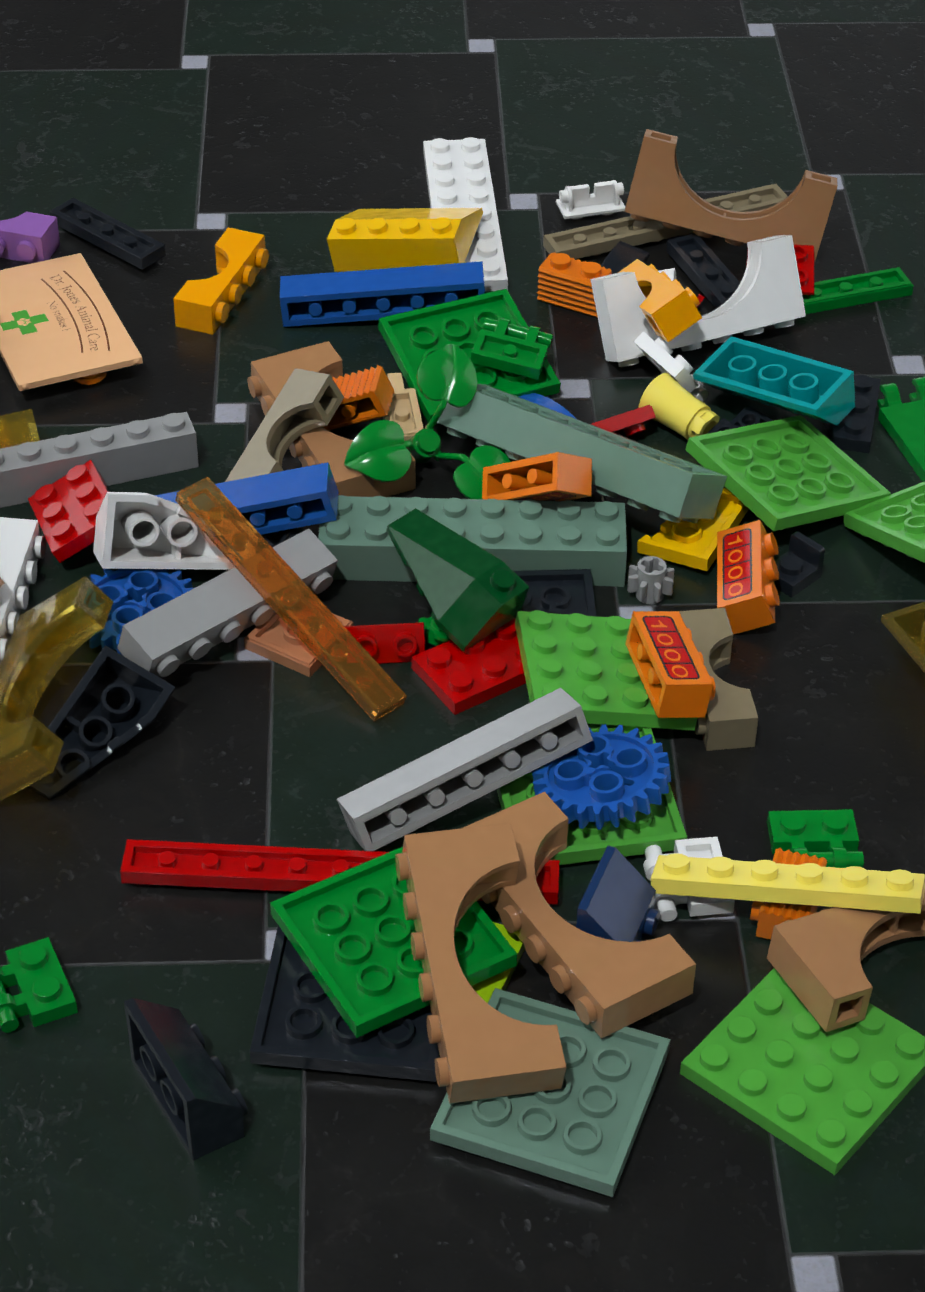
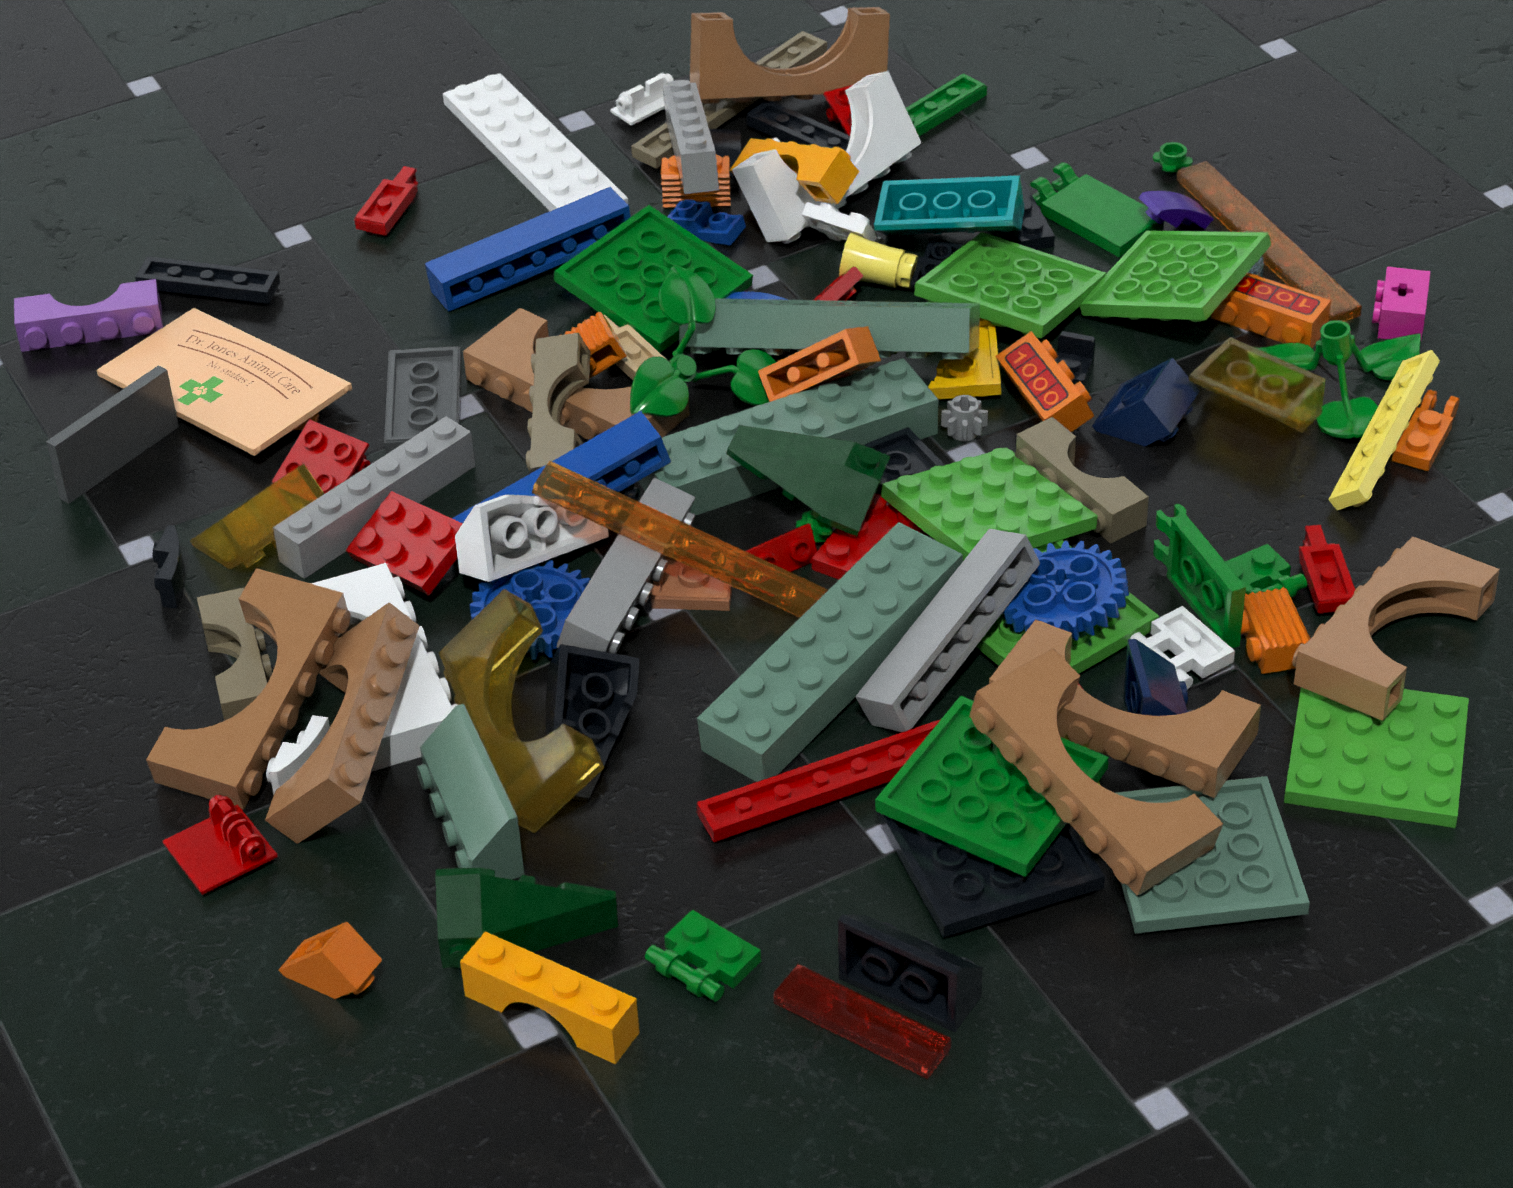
camera: 25 degrees left, 0 degrees up
light orange arch [173,227,269,335] -> none
yellow slope [327,208,483,272] -> none
green plate [471,318,553,380] -> none
orange brick [625,611,716,718] -> none
light yellow plate [651,853,925,914] -> none
none -> red hinge [272,419,370,500]
none -> red hinge [354,166,418,235]
none -> dark grey tile [384,346,462,453]
none -> light grey brick [663,80,719,194]
none -> blue slope [668,199,746,245]
none -> sand green brick [697,522,963,782]
none -> clear red tile [773,964,951,1079]
none -> dark blue slope [1092,358,1200,446]
none -> green tile [1153,504,1246,648]
none -> red hinge [1299,525,1355,613]

